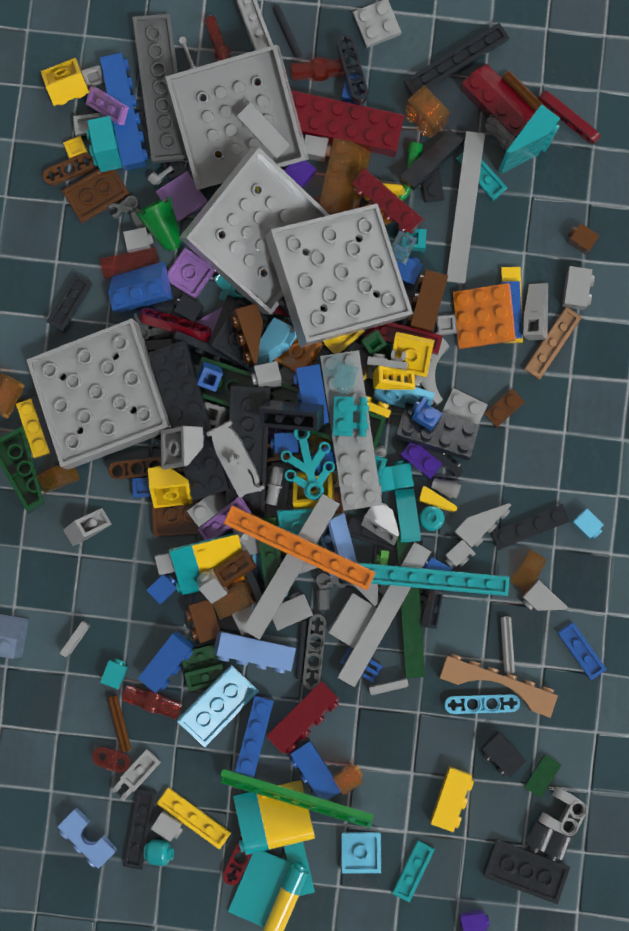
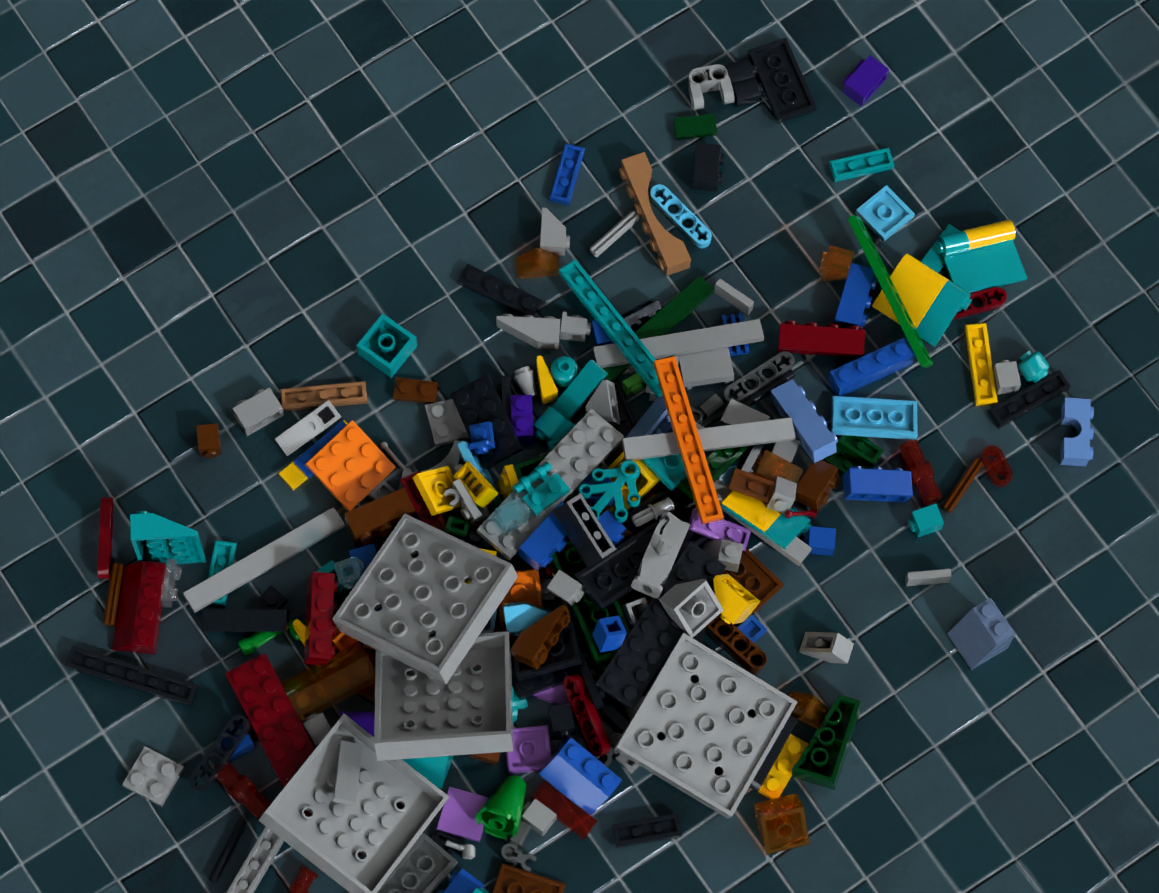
camera: 135 degrees left, 15 degrees down
light grey hinge [111,749,161,801] -> none
clear orange brick [405,85,451,138] -> none
yellow brick [430,766,474,832] -> none
medium azure brick [571,509,604,539] -> none
none -> teal brick [356,313,417,378]
none -> light grey hinge [380,442,412,472]
none -> dark red hinge [785,509,818,518]

